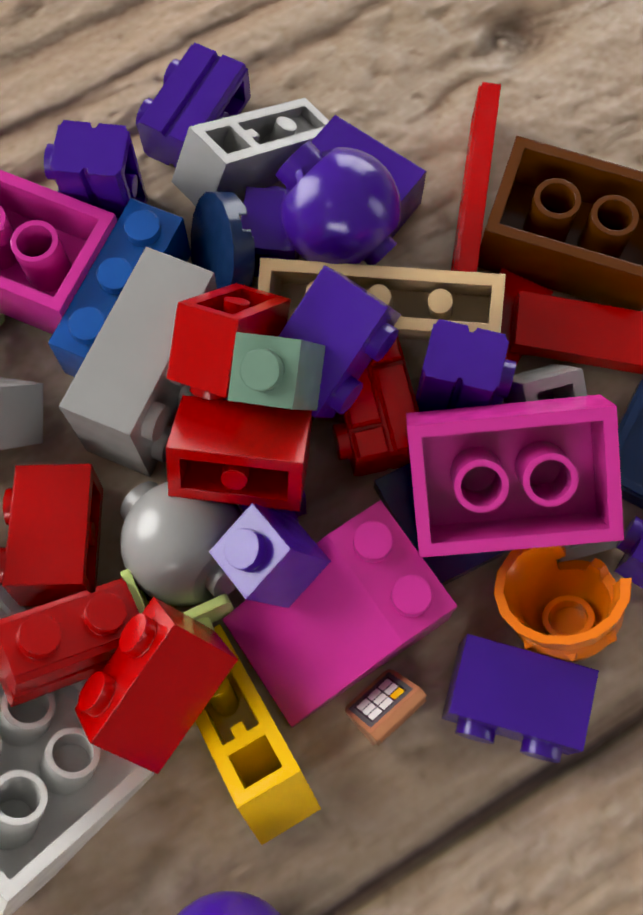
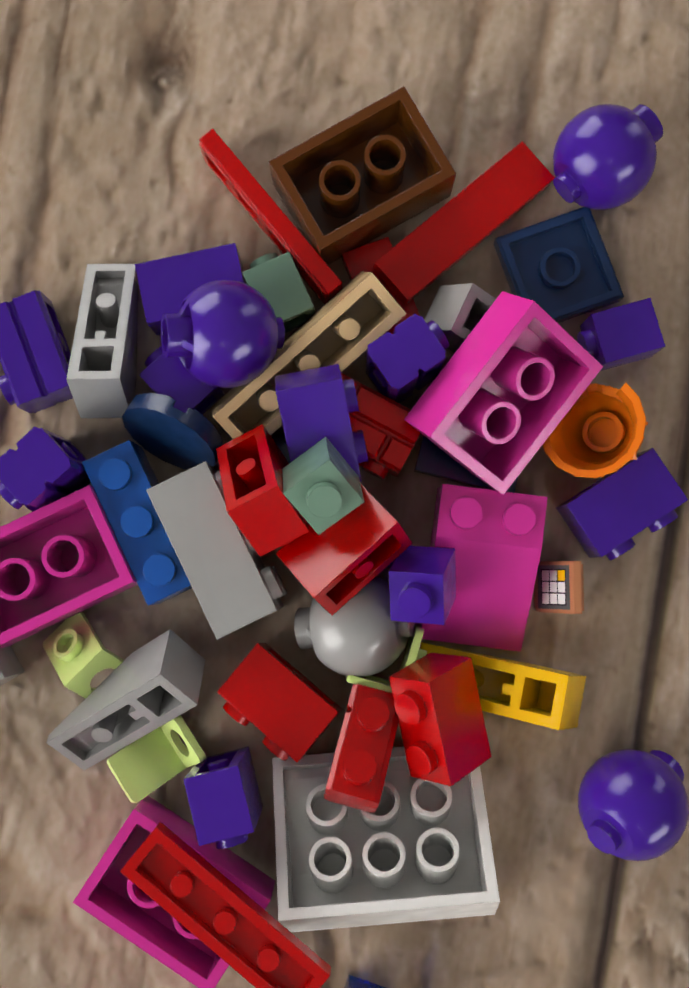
camera: 45 degrees left, 15 degrees up
none -> sand green brick [242,252,315,333]

